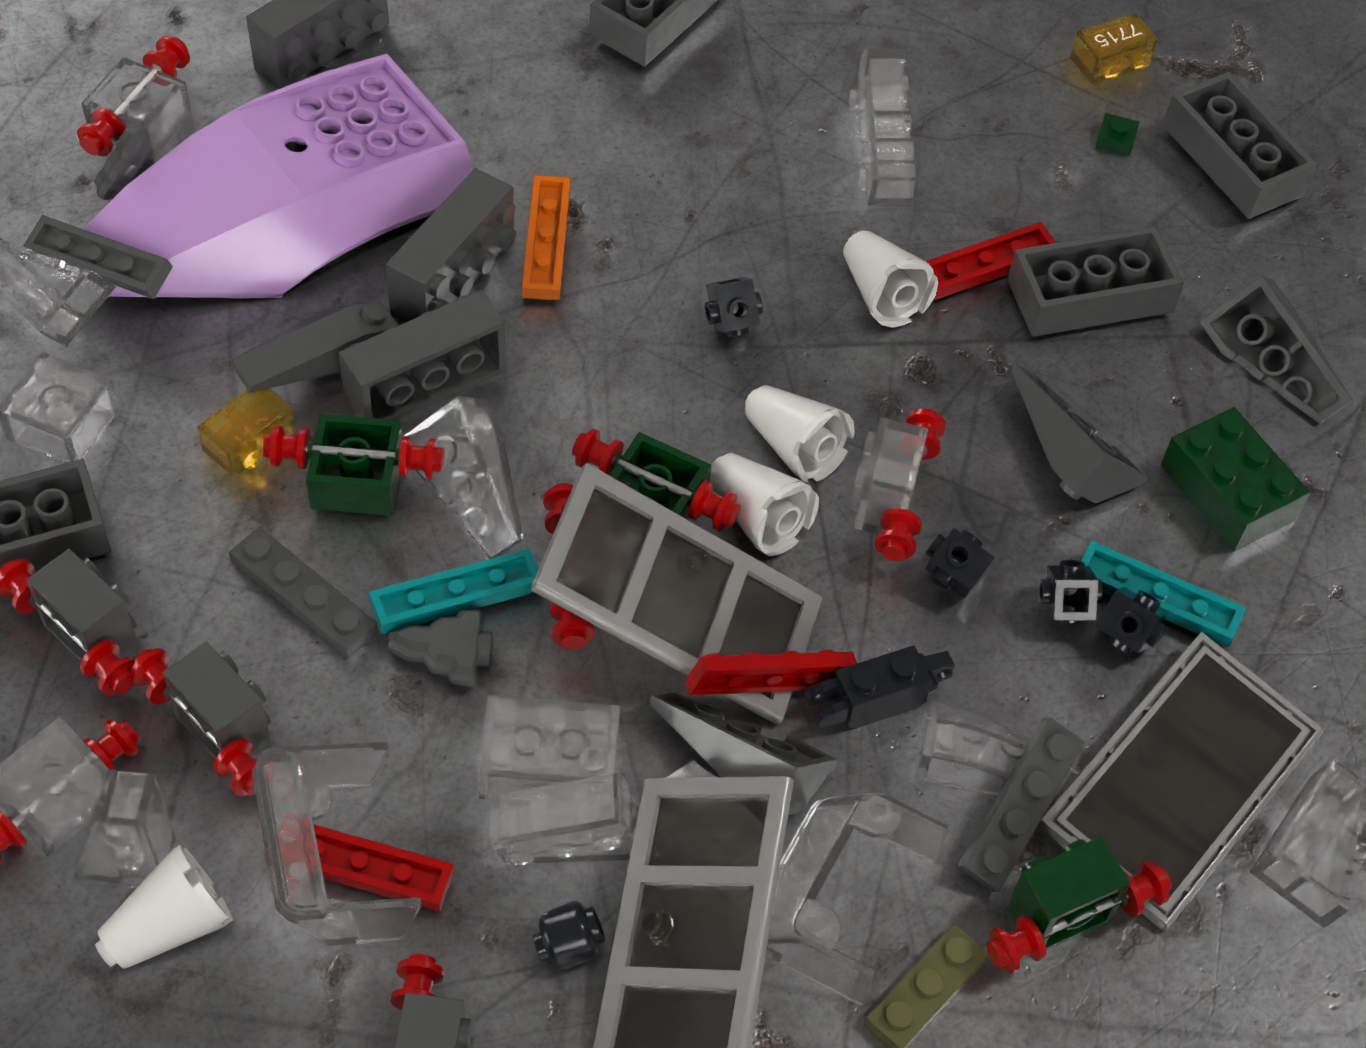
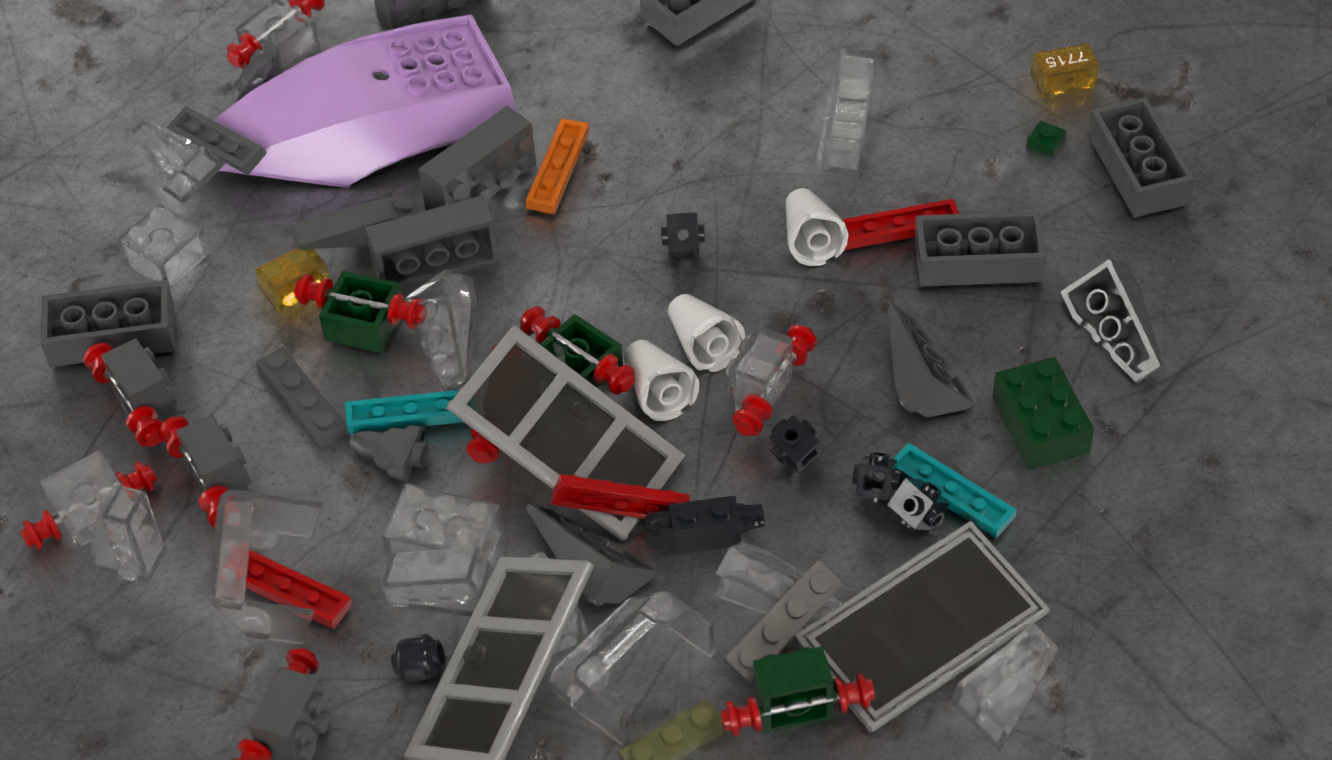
camera: 20 degrees right, 5 degrees down
white cone [95,844,234,969] -> none

